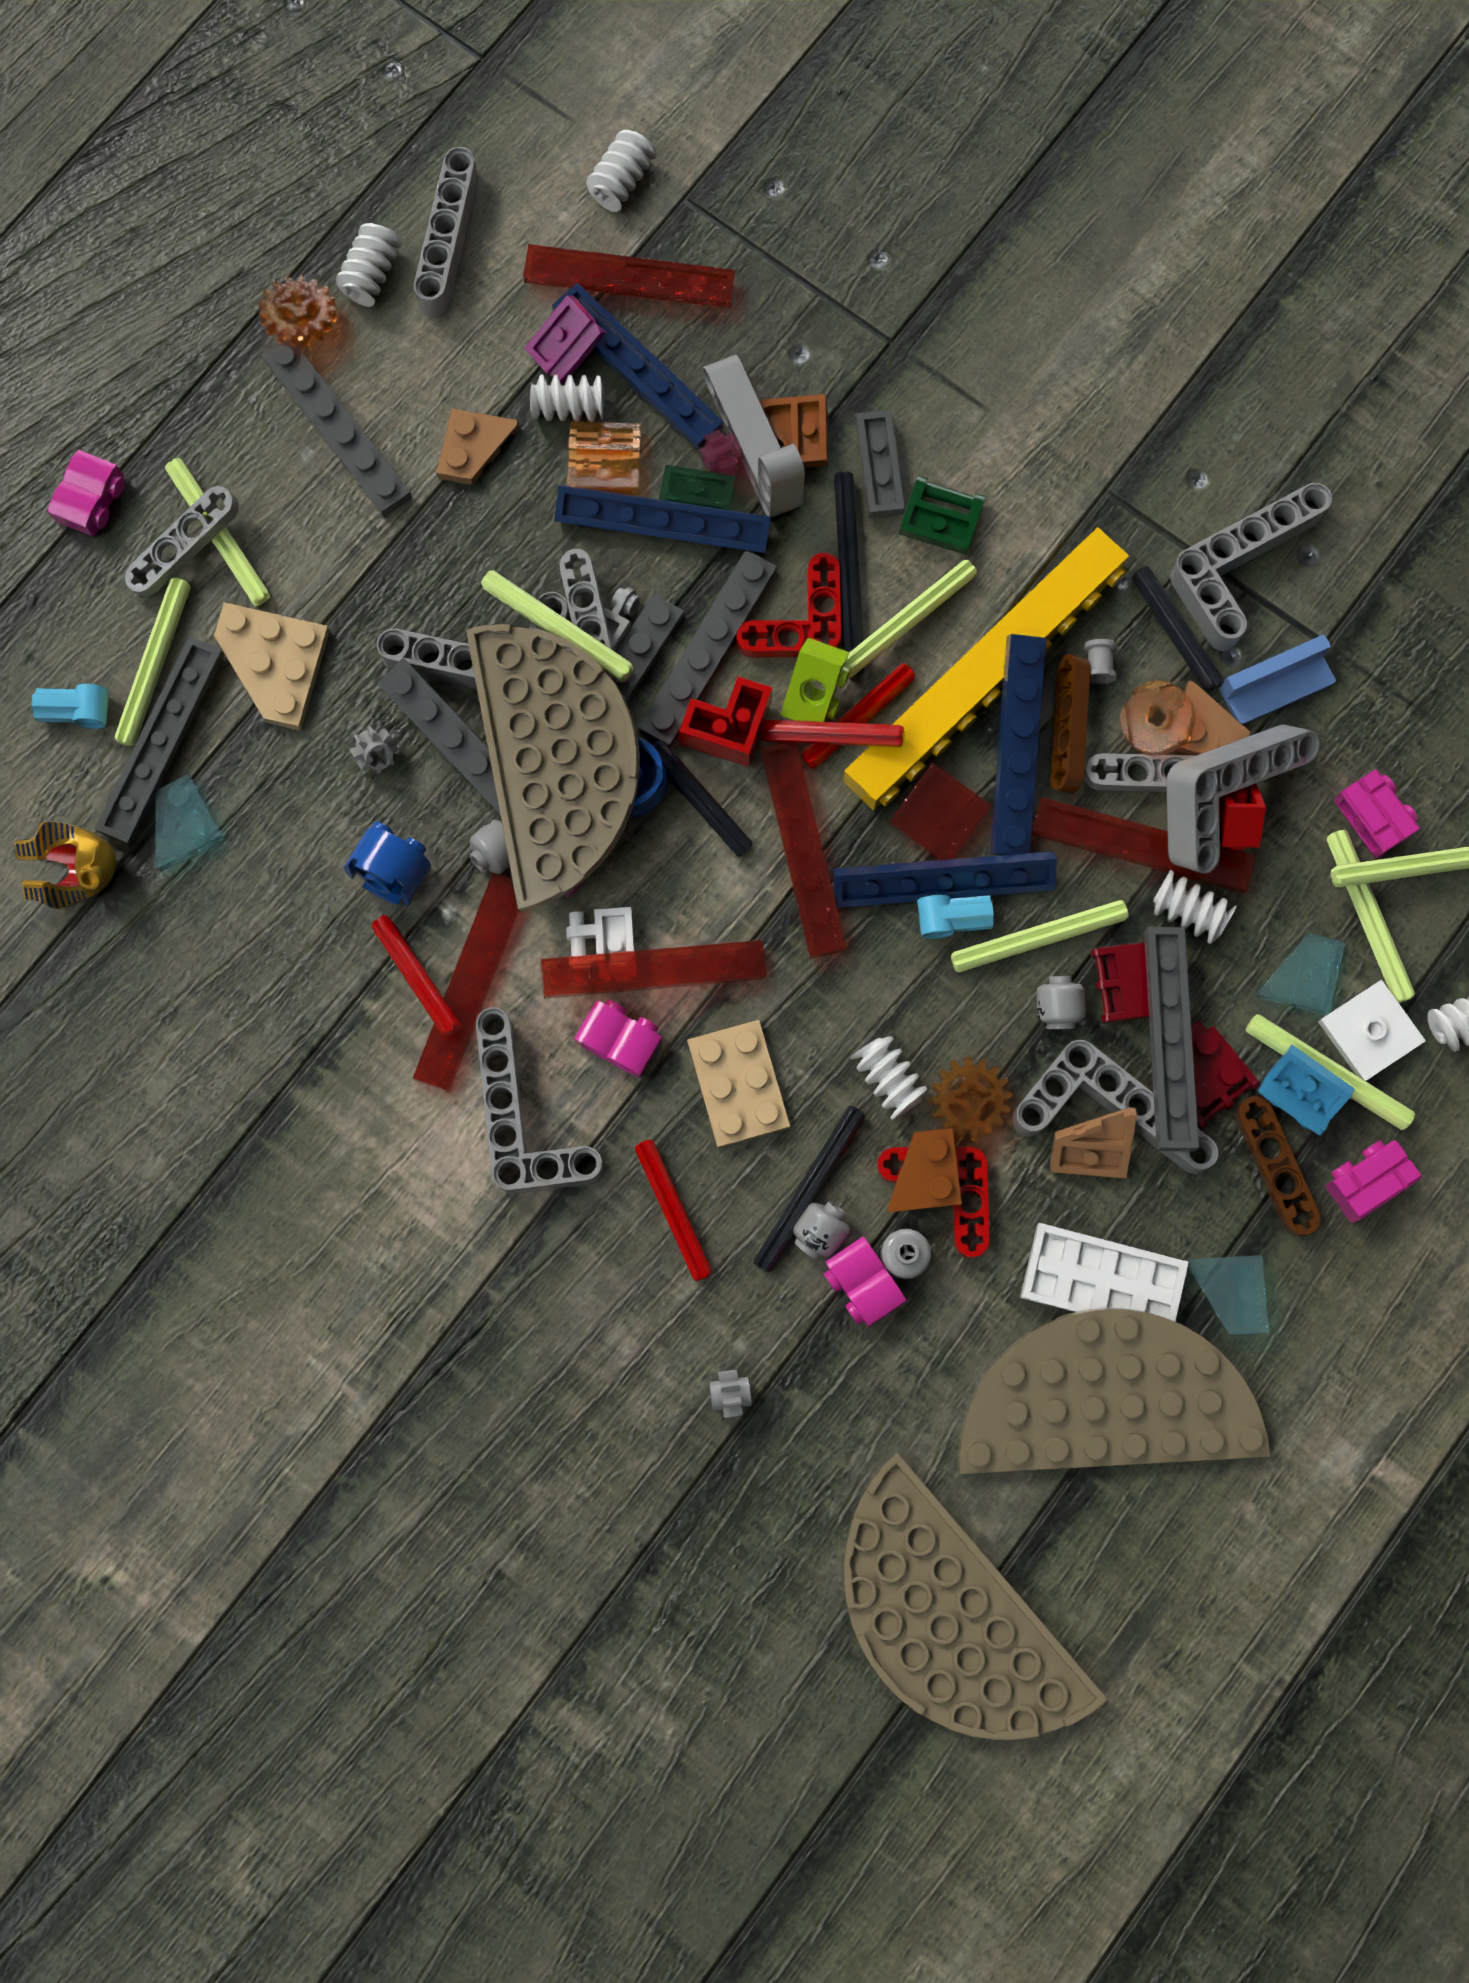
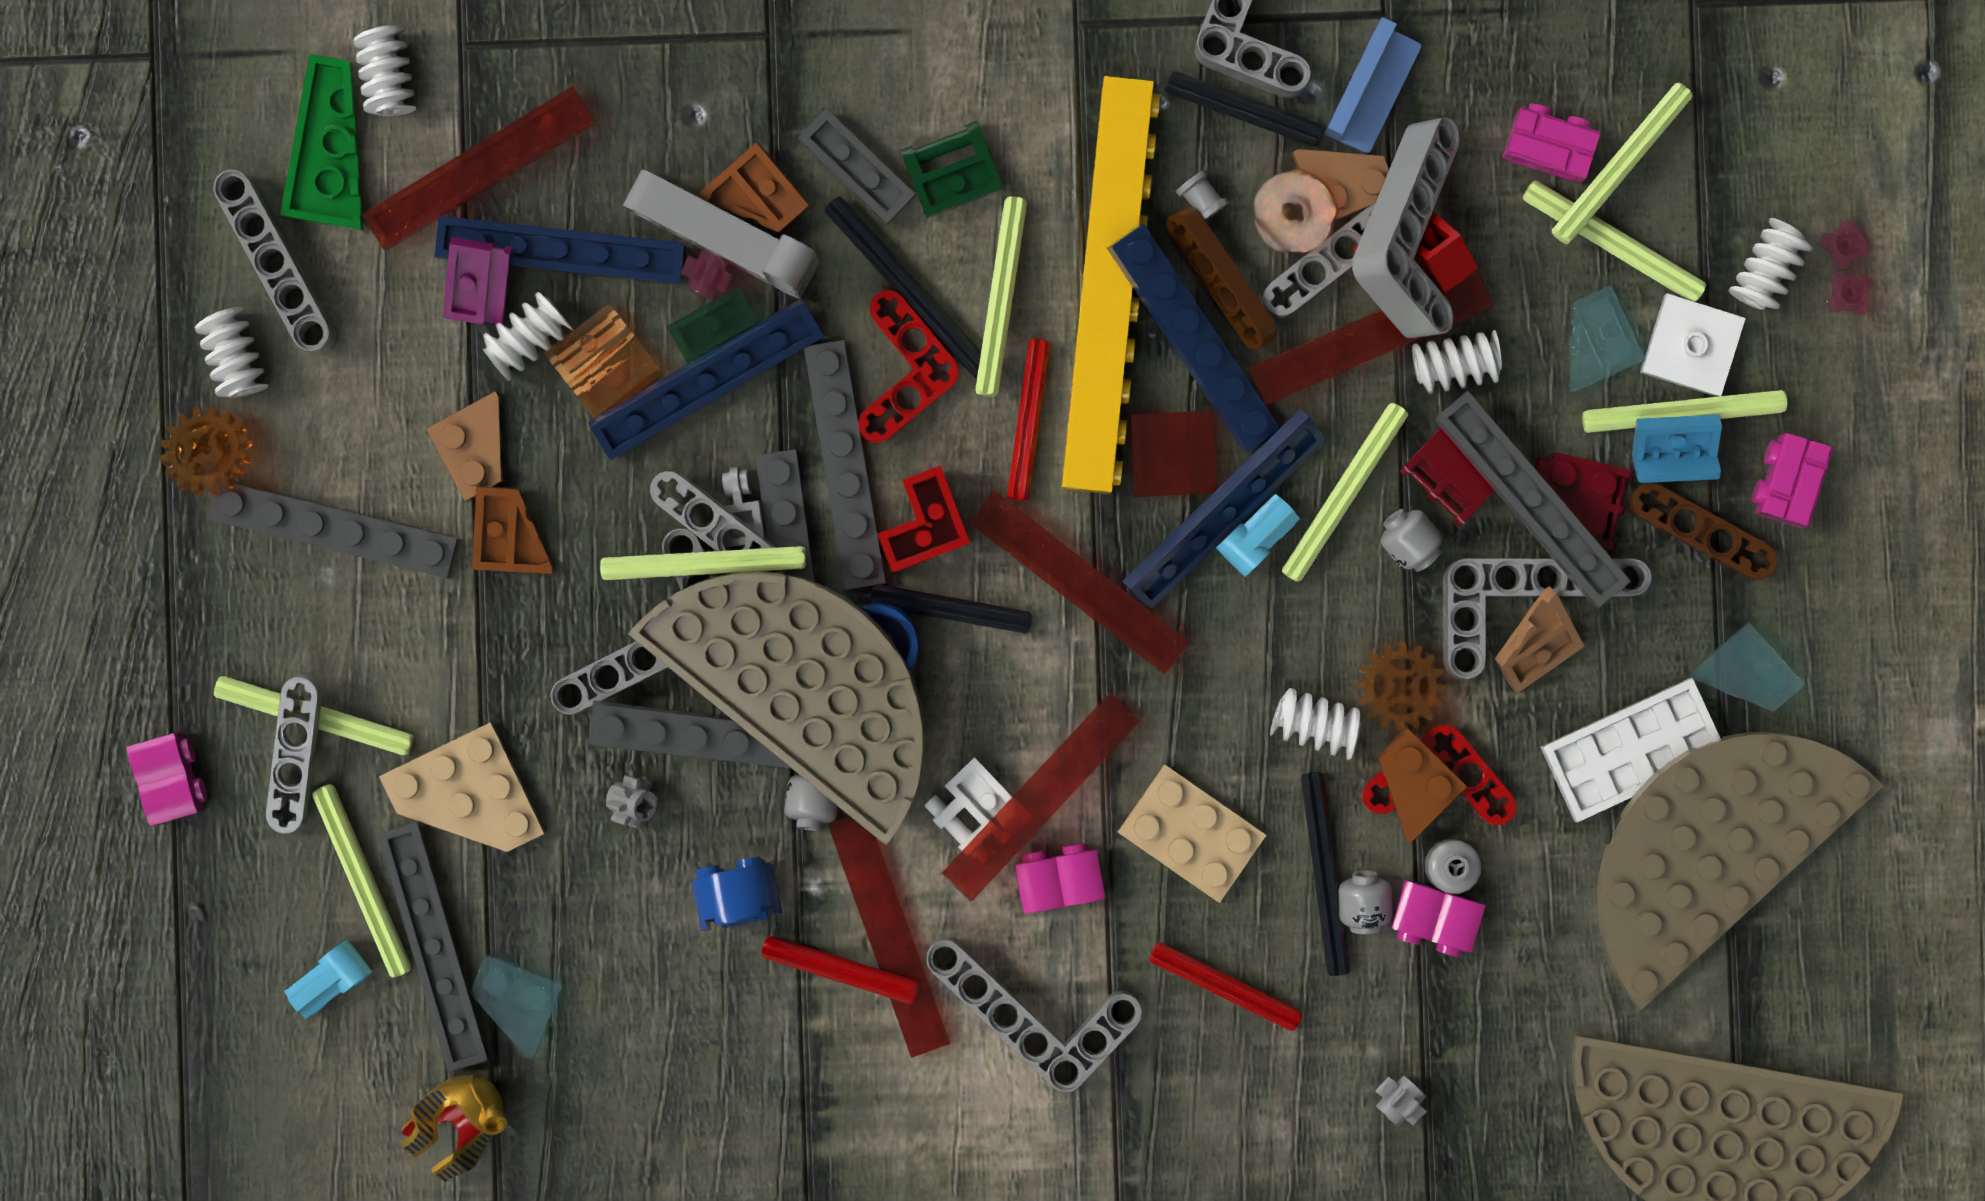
camera: 40 degrees left, 10 degrees up
red axle [761,720,905,747] -> none
lime brick [780,638,851,722] -> none
none -> green wing [280,54,364,232]
none -> dark orange wing [472,486,552,574]

